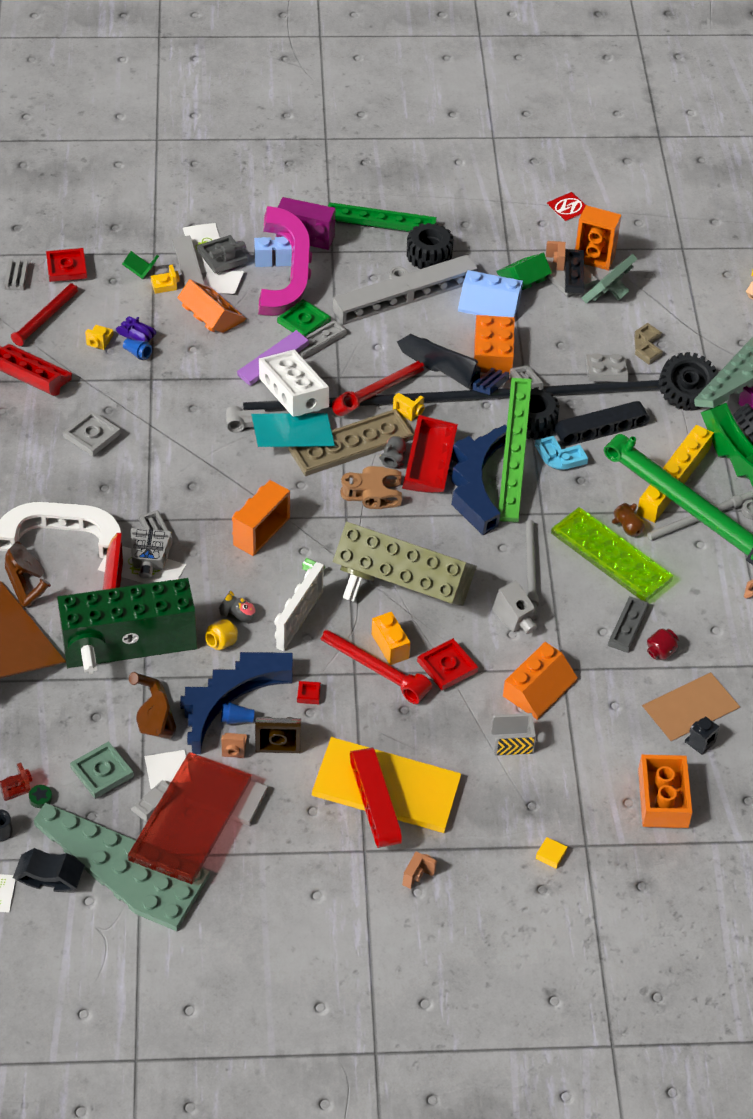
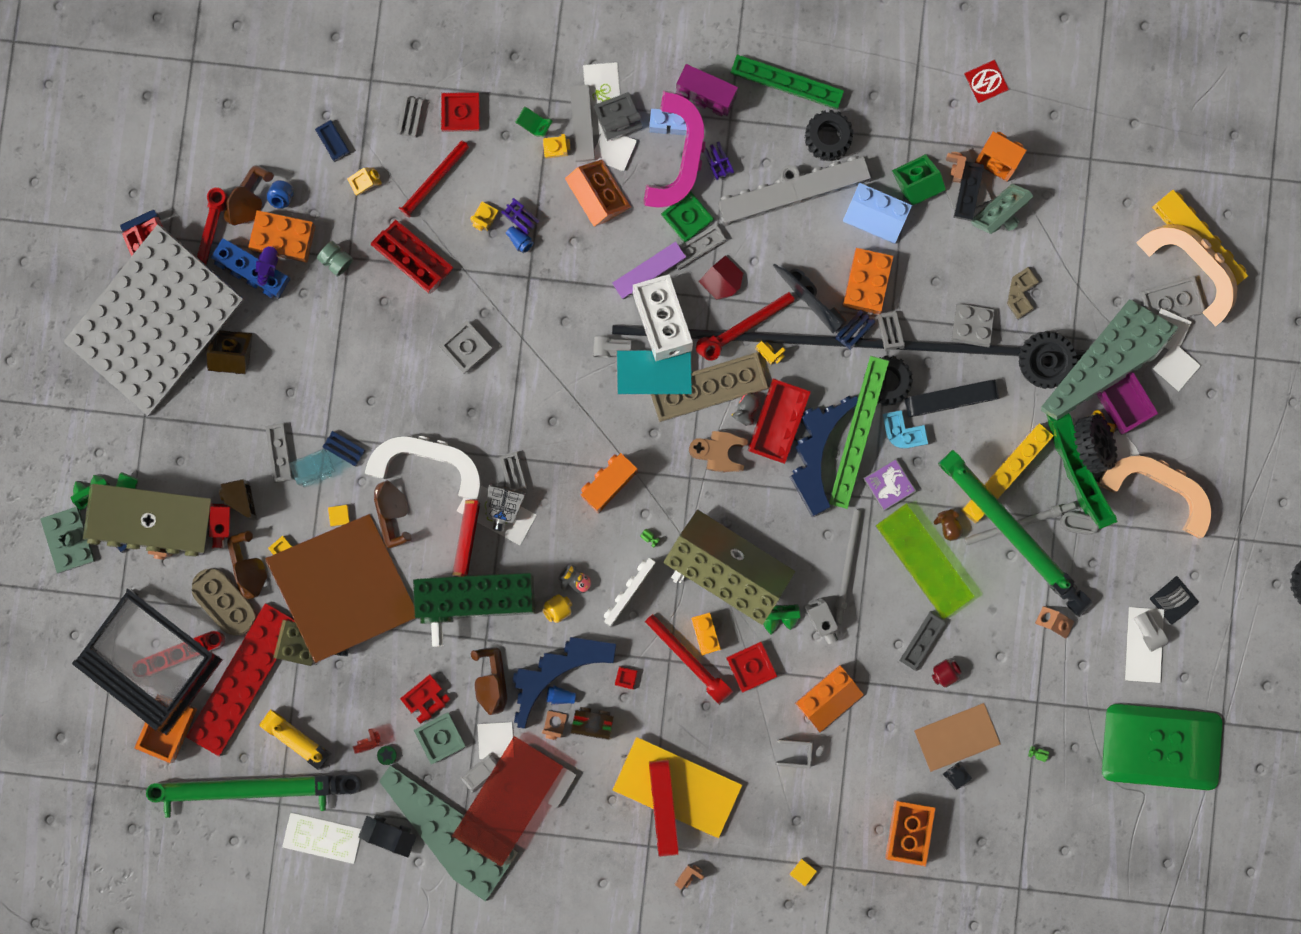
camera: 15 degrees right, 35 degrees up
none -> red plate [400,674,451,724]
none -> dark red slope [698,255,743,300]
none -> dark purple arm [704,141,734,180]
none -> green tile [763,604,800,635]
none -> tile [863,459,916,511]

